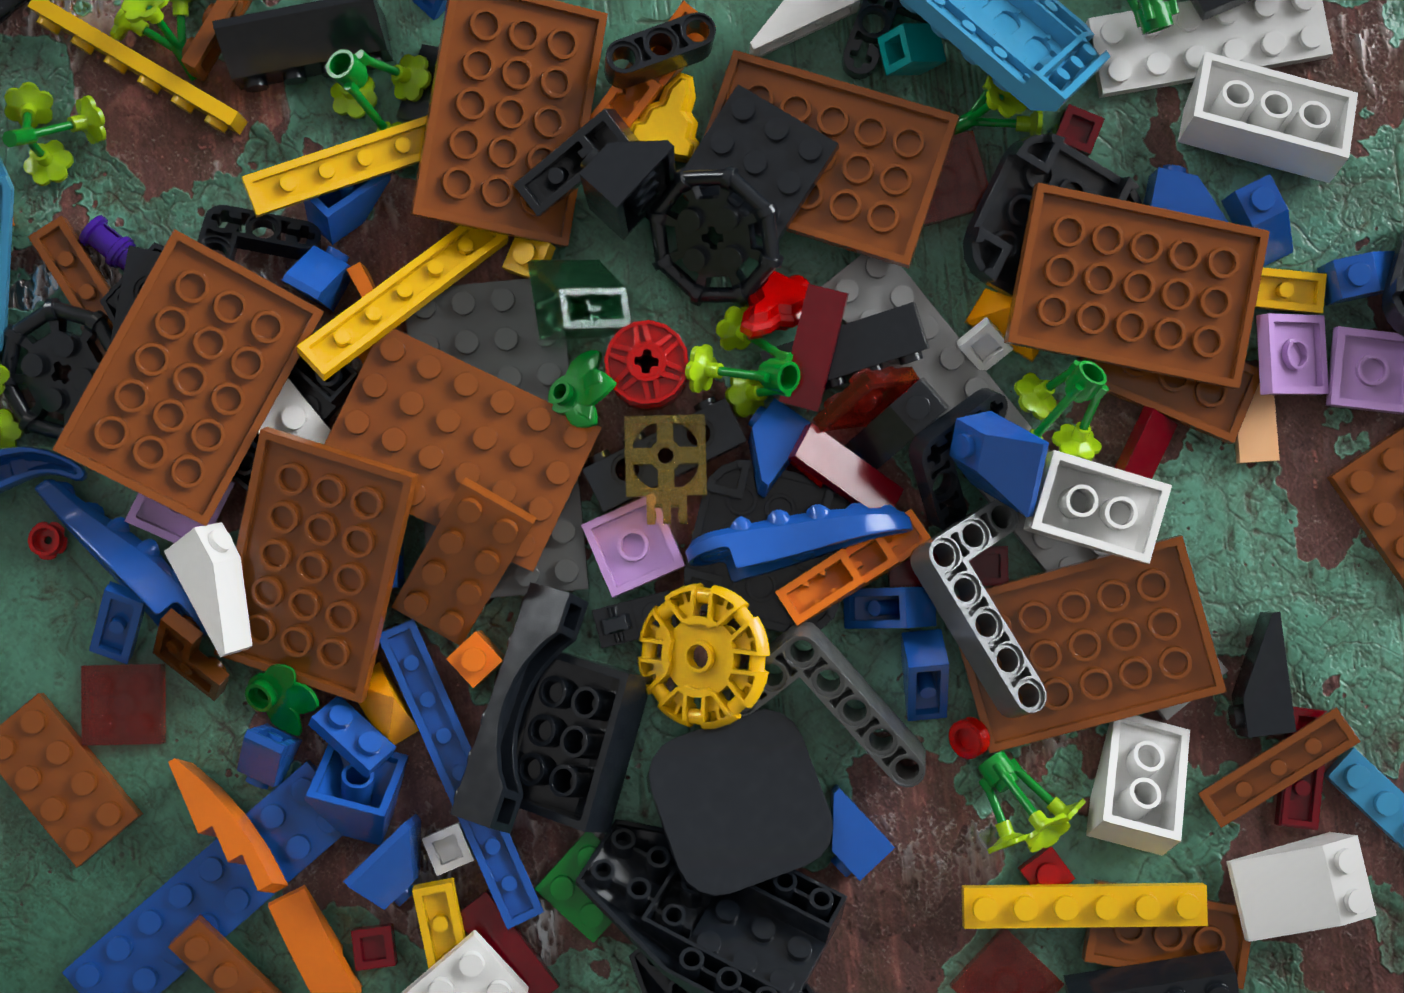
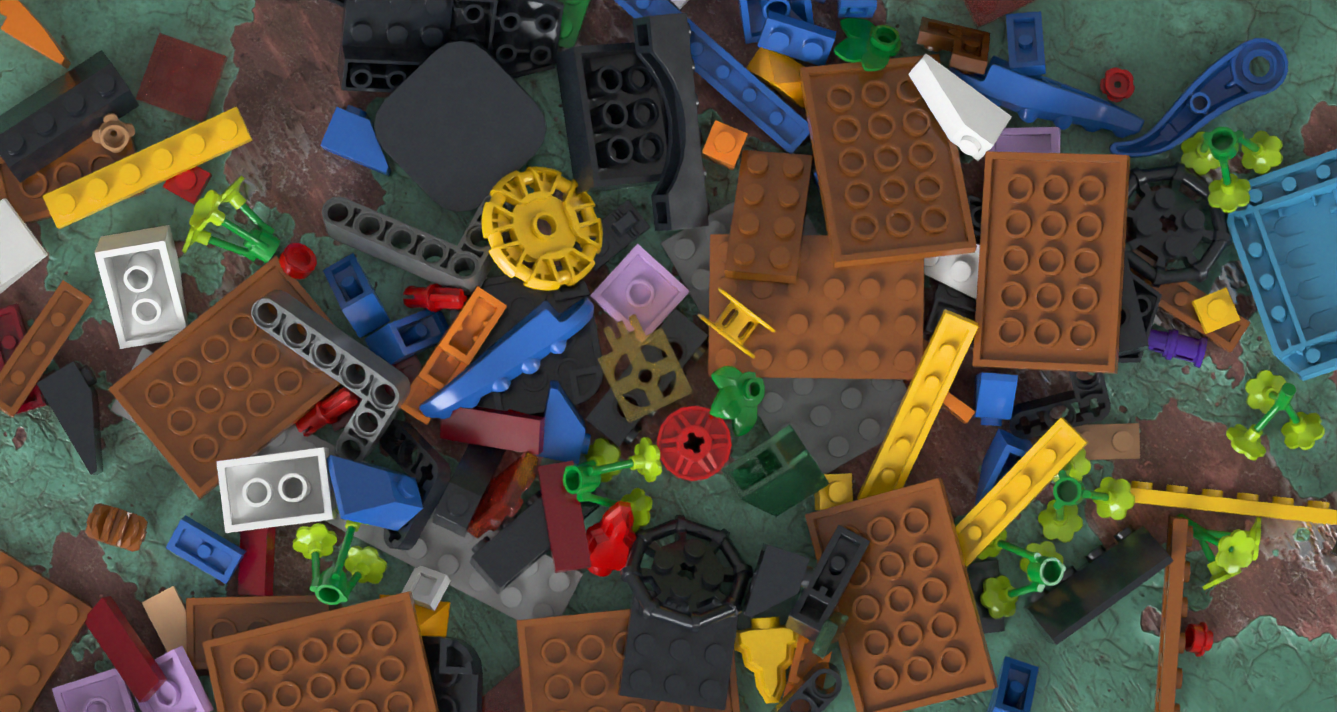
camera: 160 degrees right, 0 degrees up
none -> dark orange gear [85,503,148,552]
none -> dark red tile [85,596,167,703]
none -> medium nougat plate [92,113,135,153]
none -> blue plate [166,515,246,584]
none -> red axle [295,387,359,437]
none -> red axle [403,284,467,312]
none -> yellow piece [697,287,776,359]
none -> clear green tile [811,612,850,658]
none -> lime plant [1038,448,1135,543]
none -> medium nougat plate [1073,423,1140,460]
none -> yellow plate [1192,287,1240,334]

